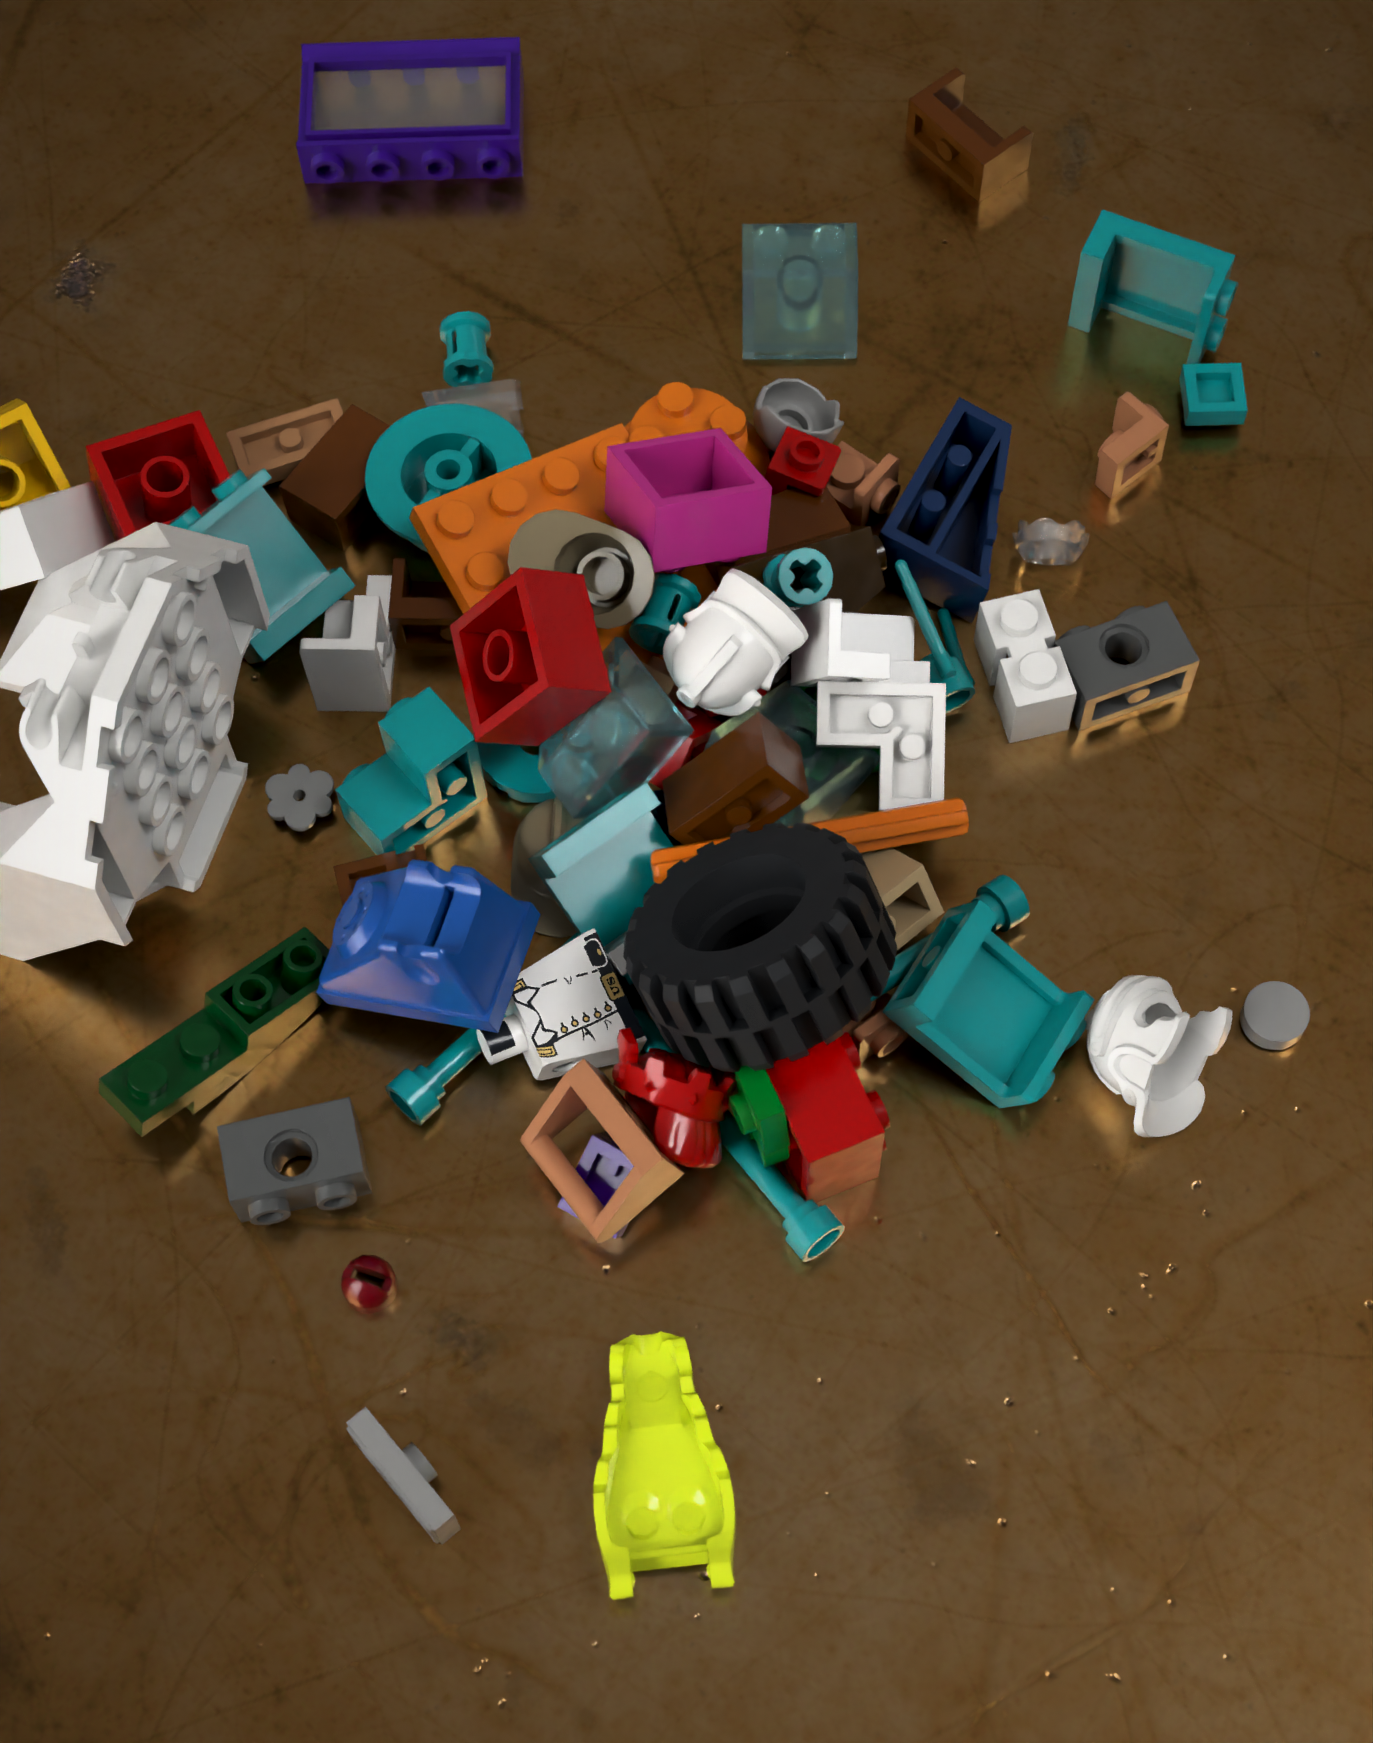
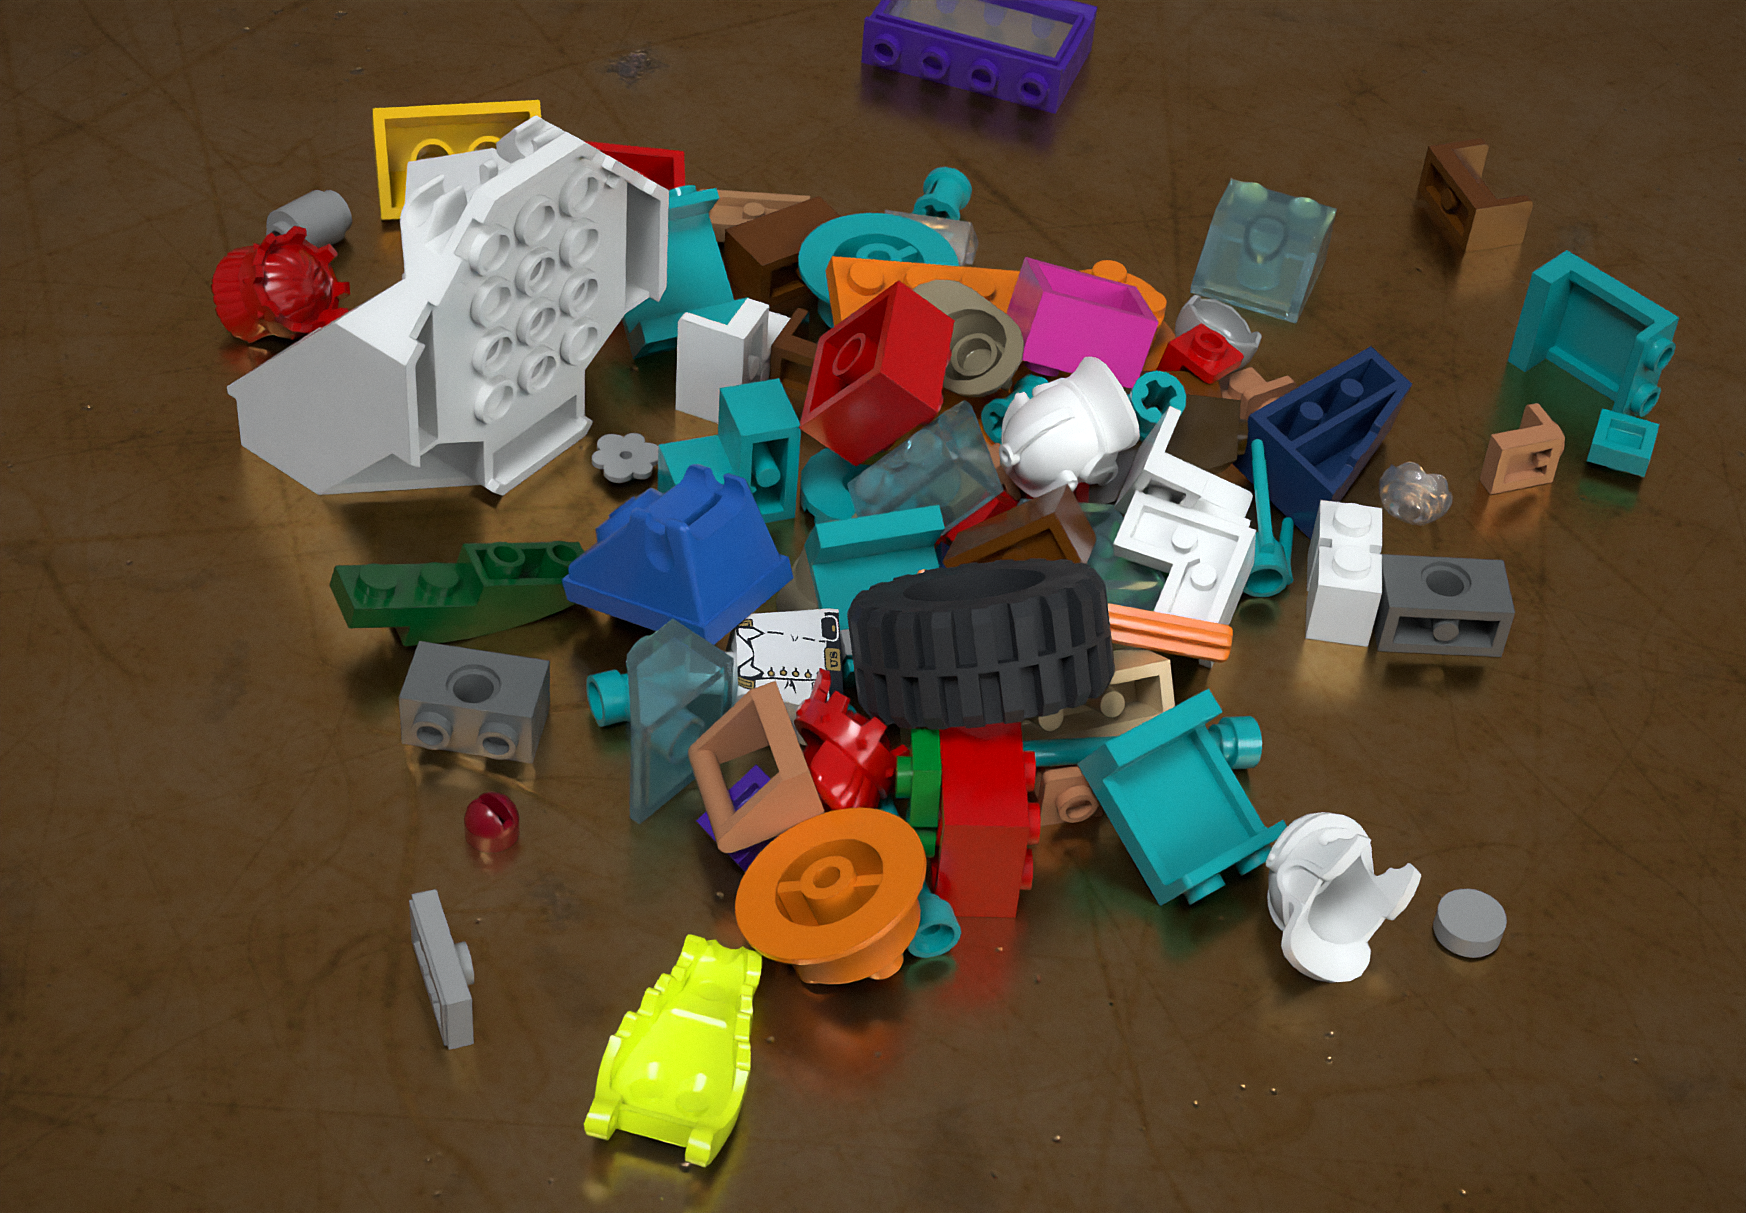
camera: 15 degrees right, 20 degrees down
none -> clear light blue slope [625,619,734,824]
none -> orange piece [735,808,926,984]

